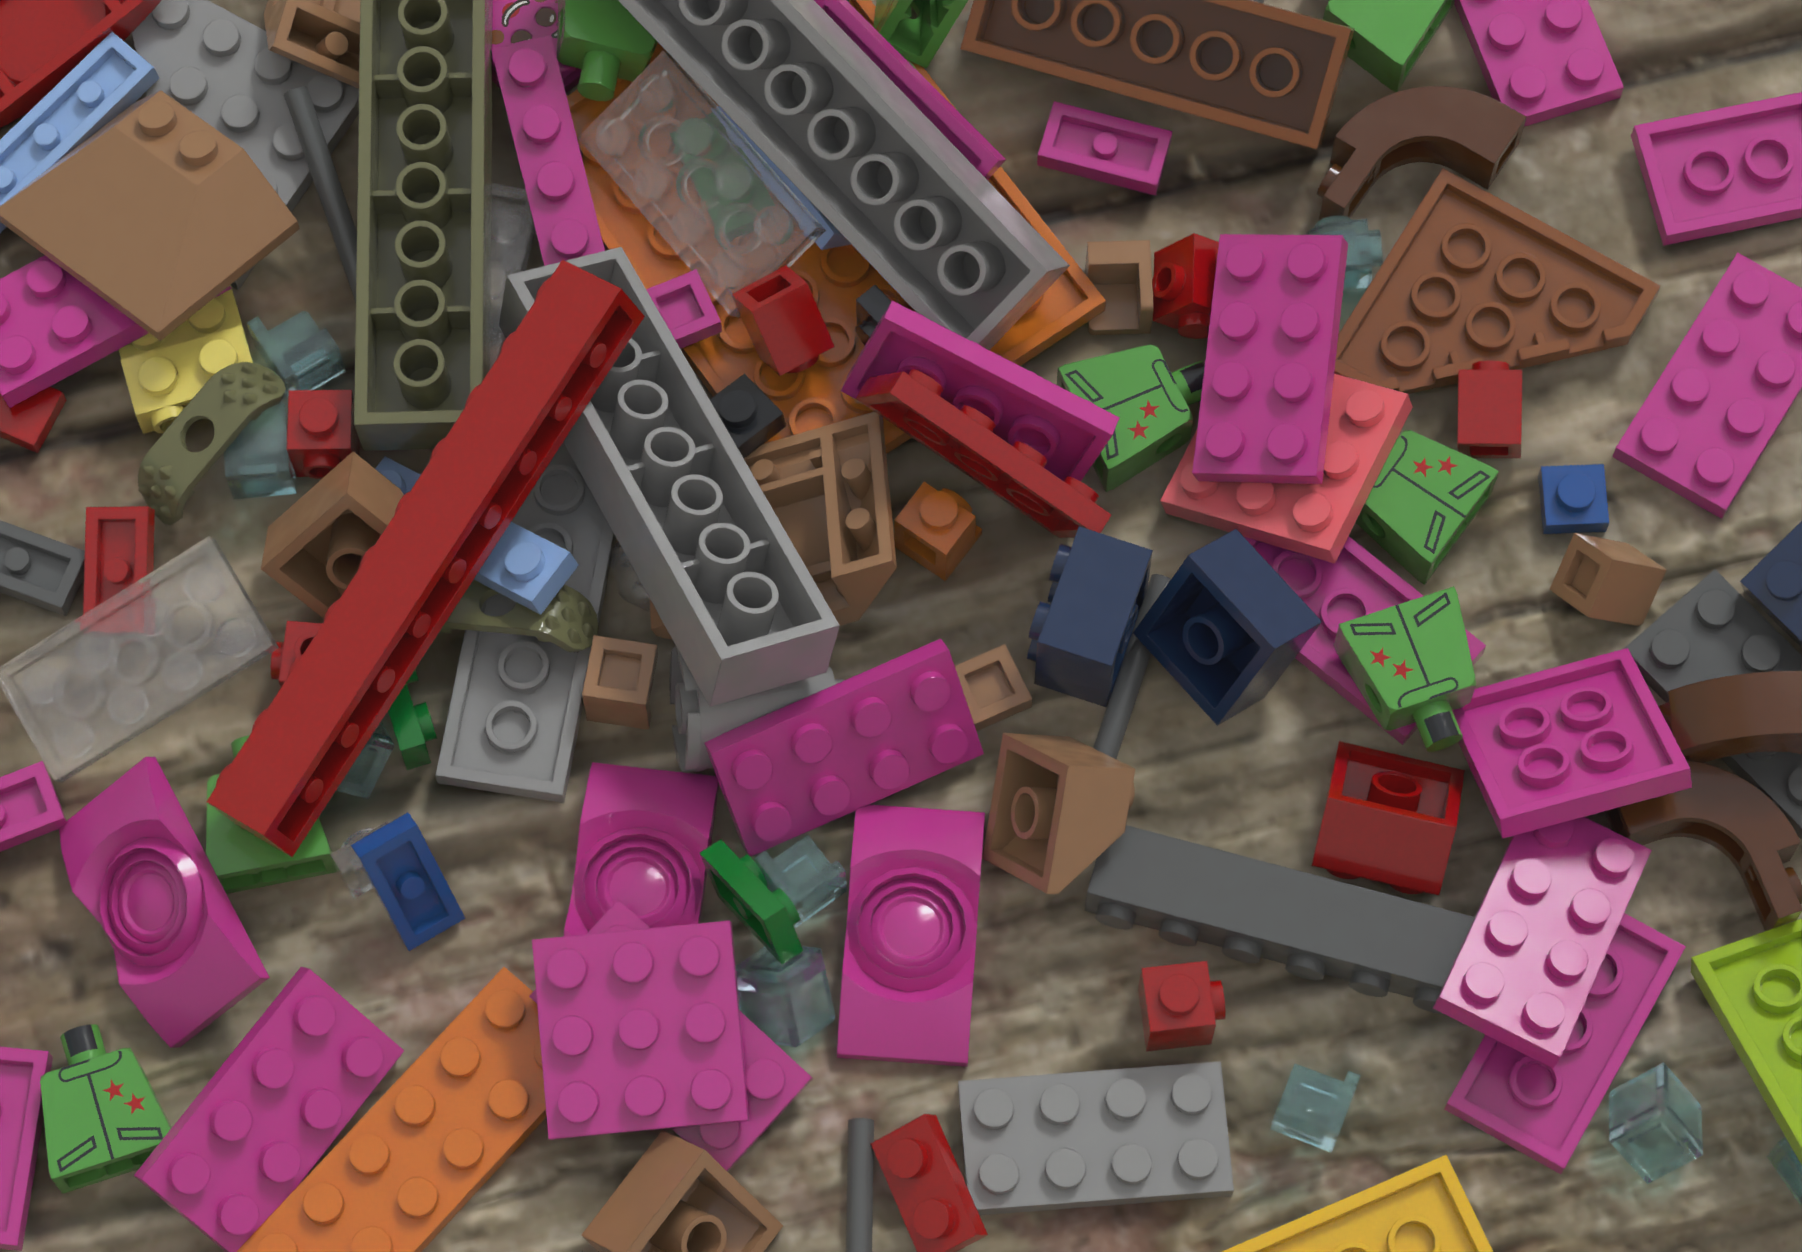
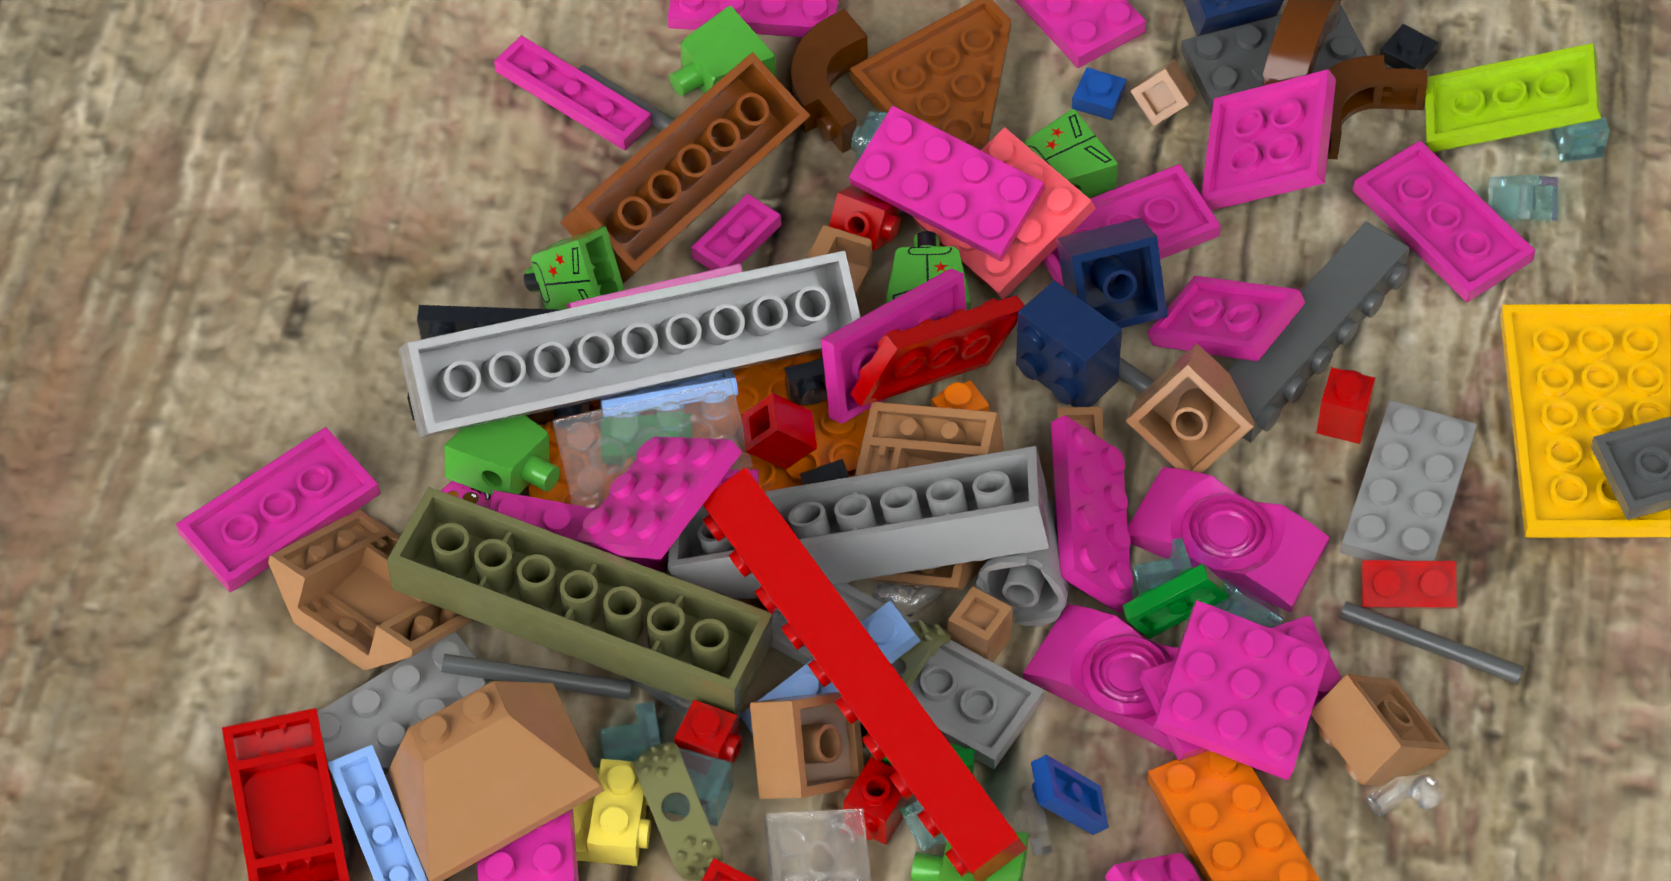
camera: 65 degrees left, 15 degrees down
clear light blue panel [1270,1063,1361,1153] -> none
red slope [1311,741,1465,895] -> none
bright green torso [1334,586,1476,752] -> none
plate [1433,817,1652,1068] -> none
red brick [1457,360,1522,458] -> none
none -> dark pink plate [574,436,742,560]
none -> dark pink plate [1147,276,1305,361]

